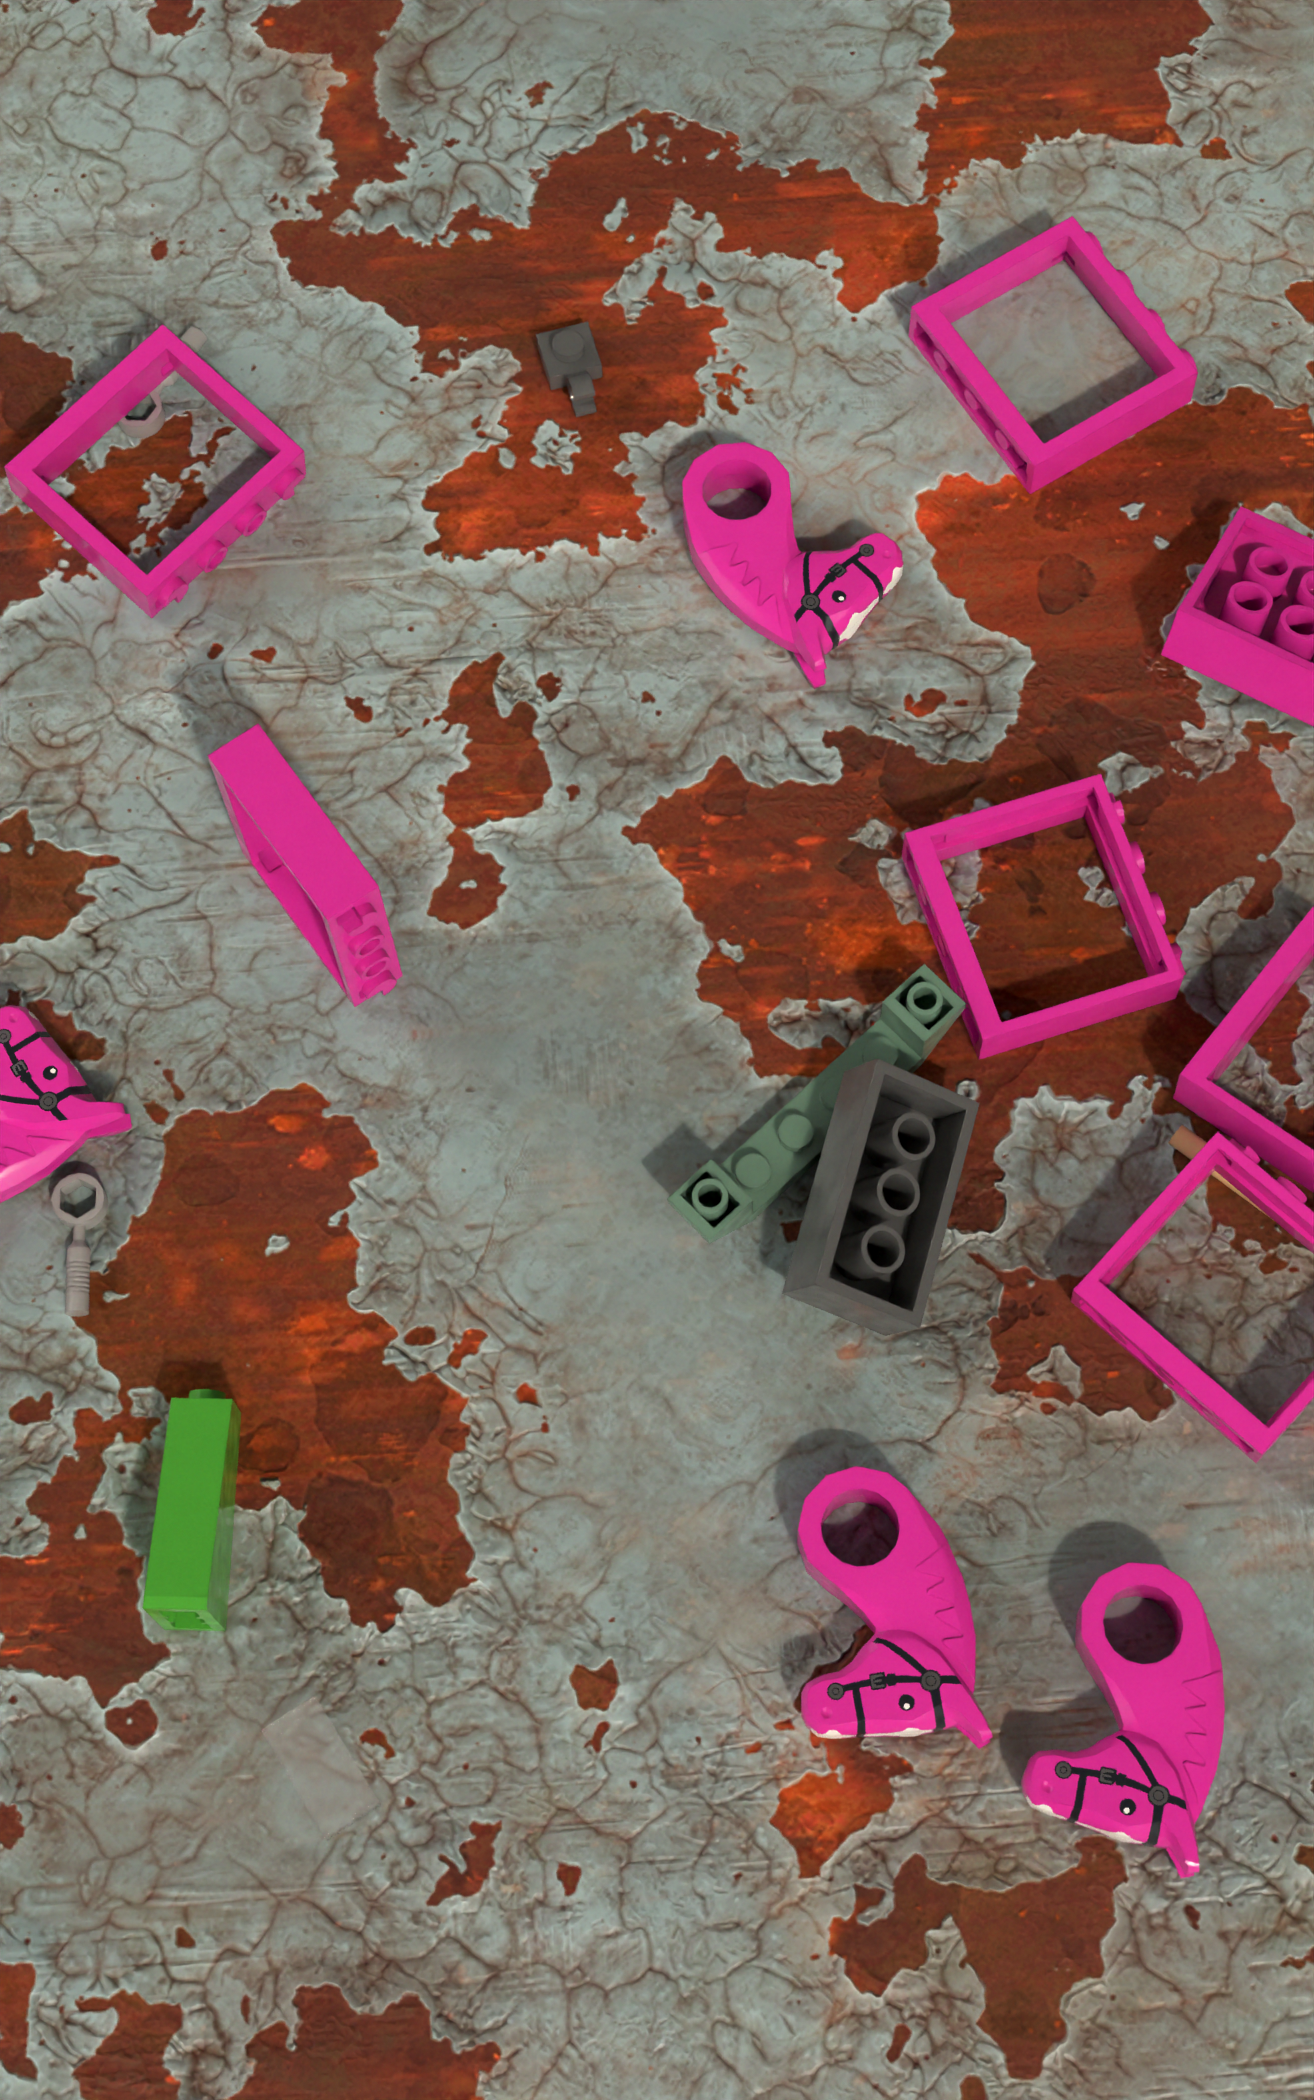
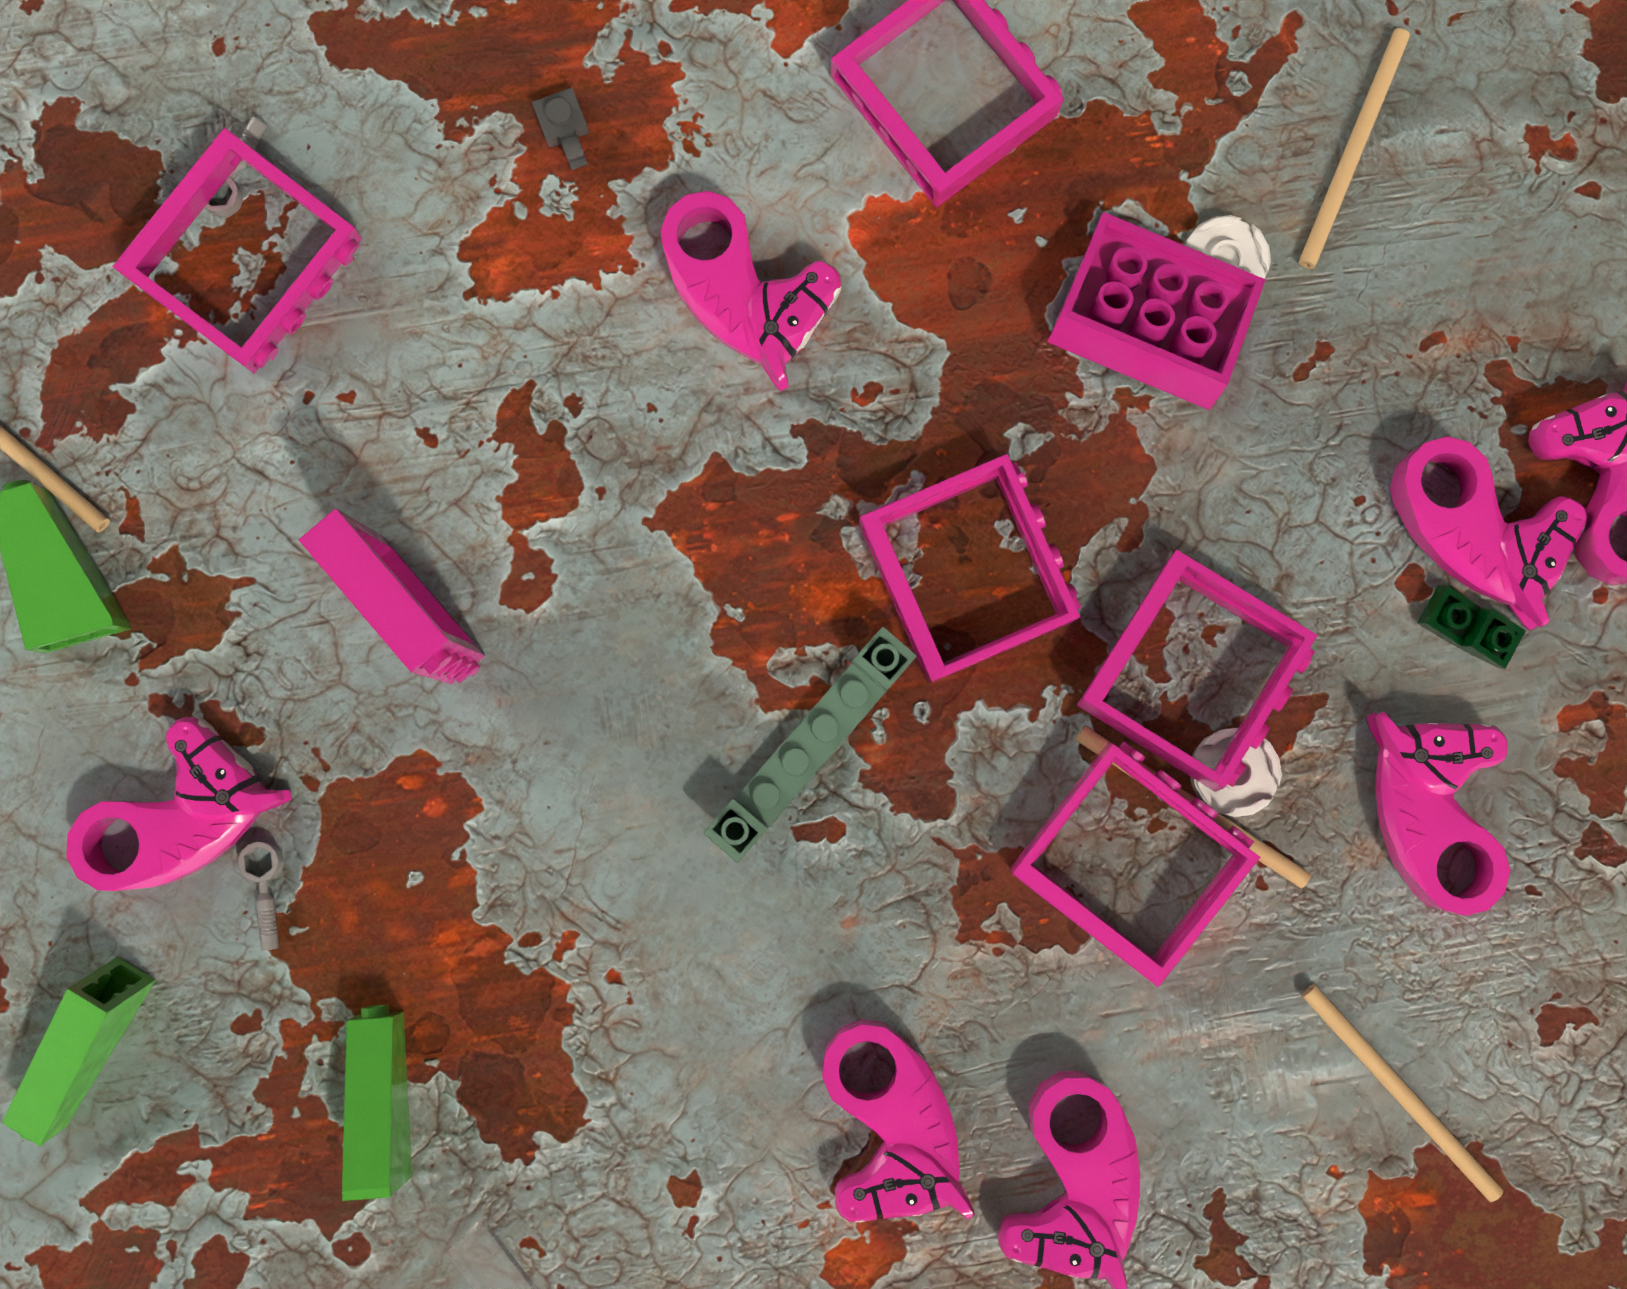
camera: 10 degrees left, 15 degrees up
dark grey brick [782,1058,980,1336] -> none

